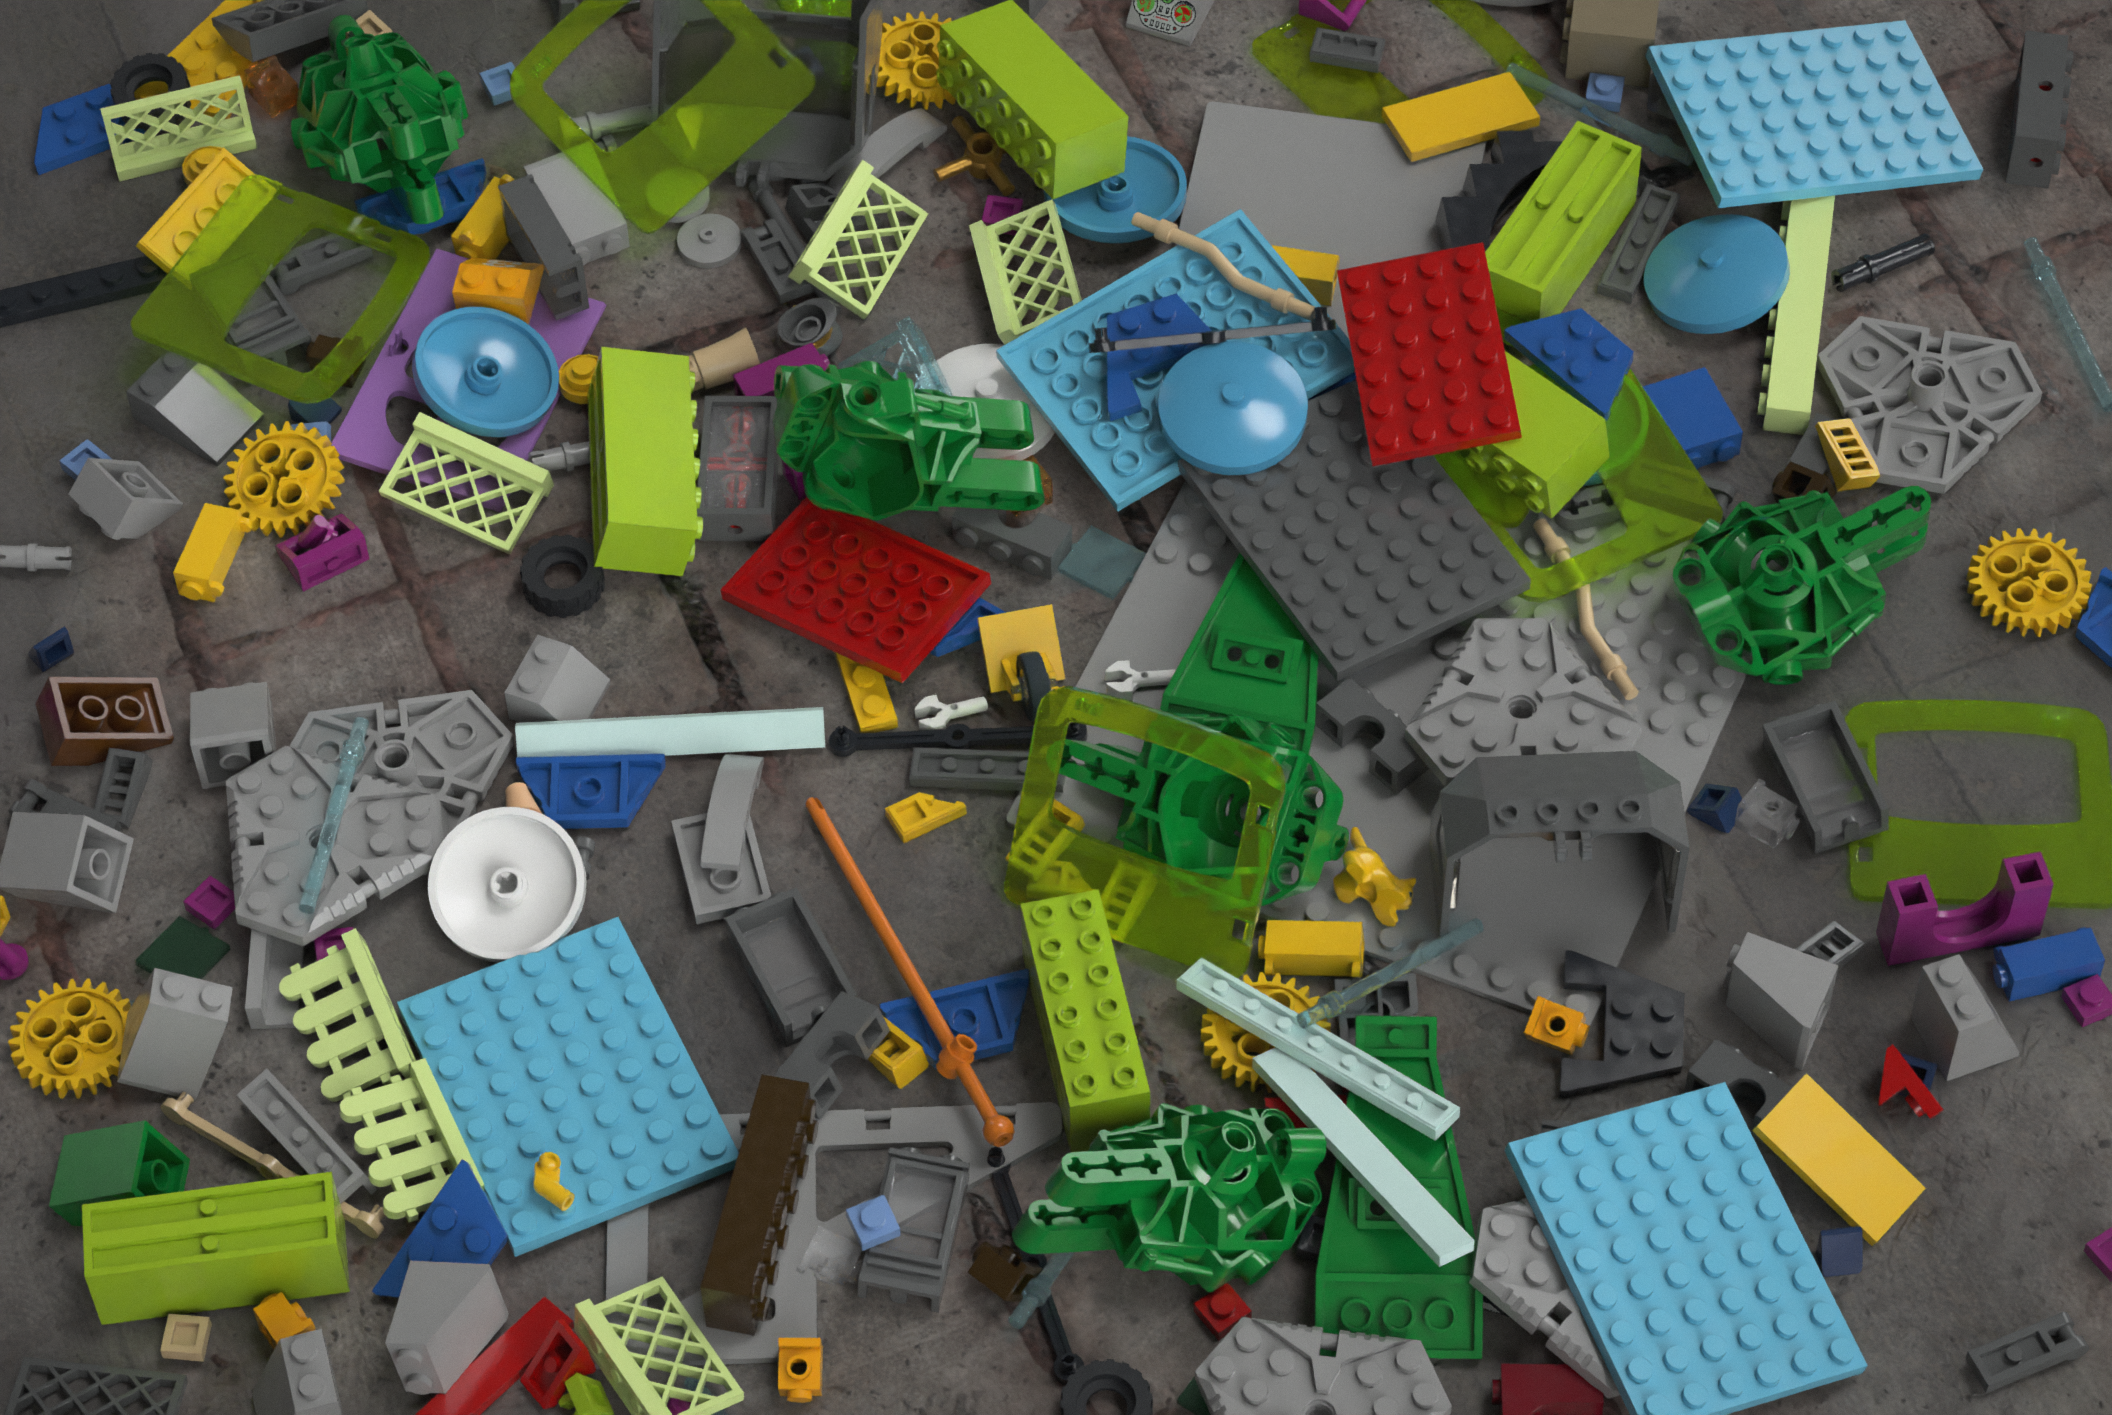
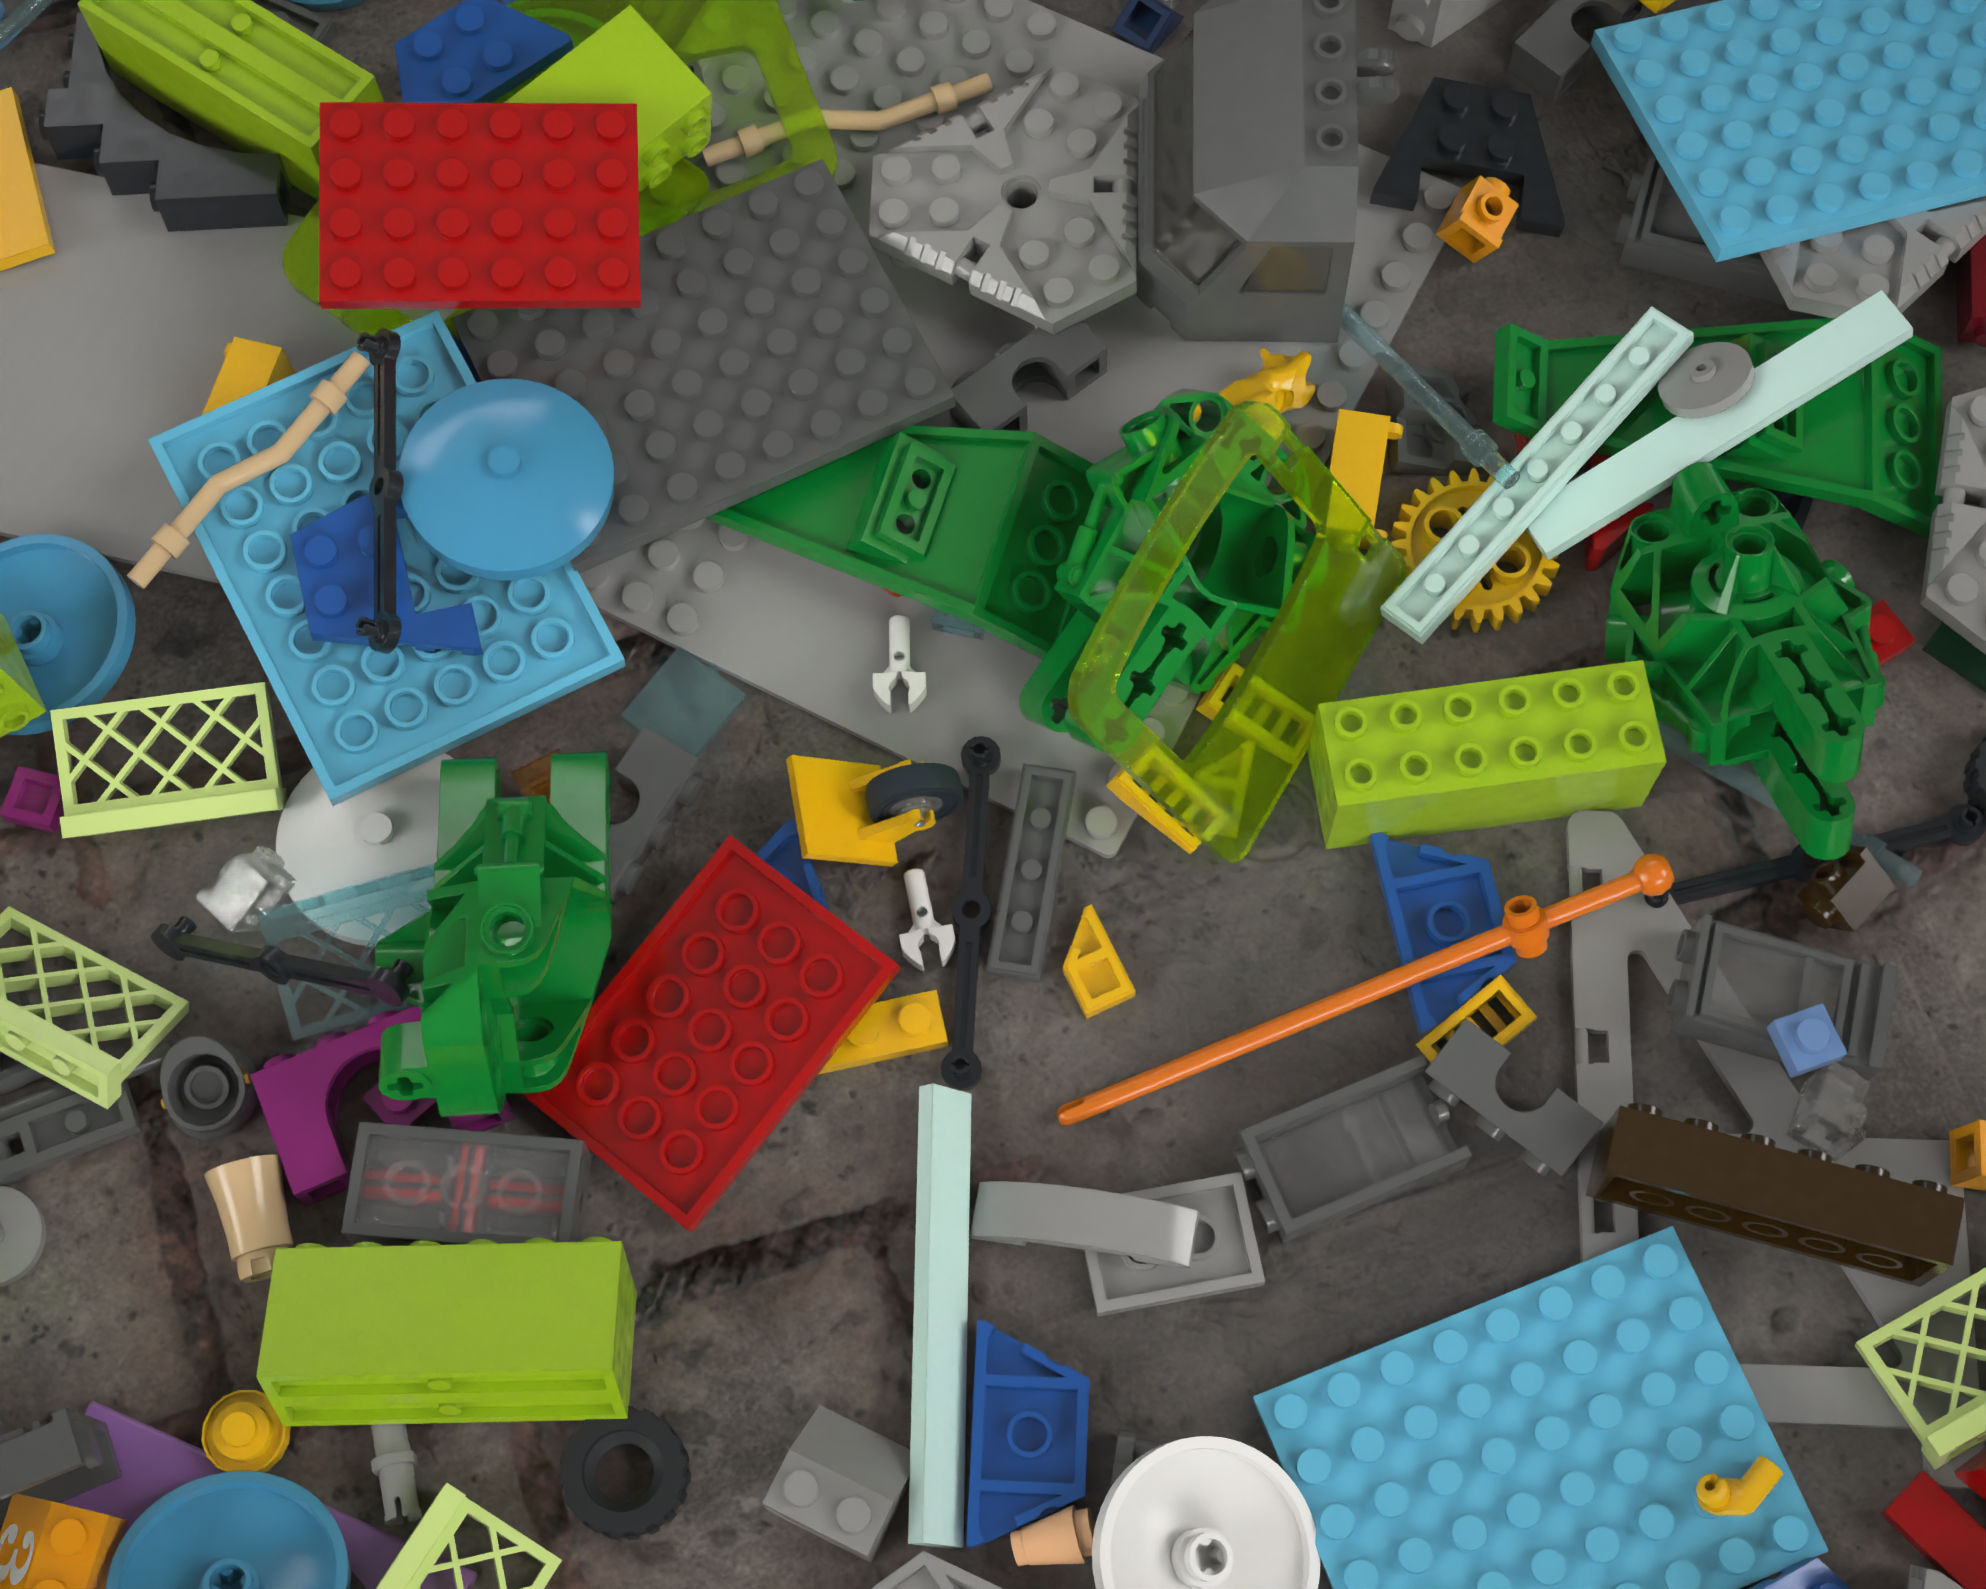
camera: 85 degrees left, 15 degrees up
none -> black piece [151,916,414,1007]
none -> clear brick [195,845,297,932]
none -> light grey piece [1658,342,1755,418]

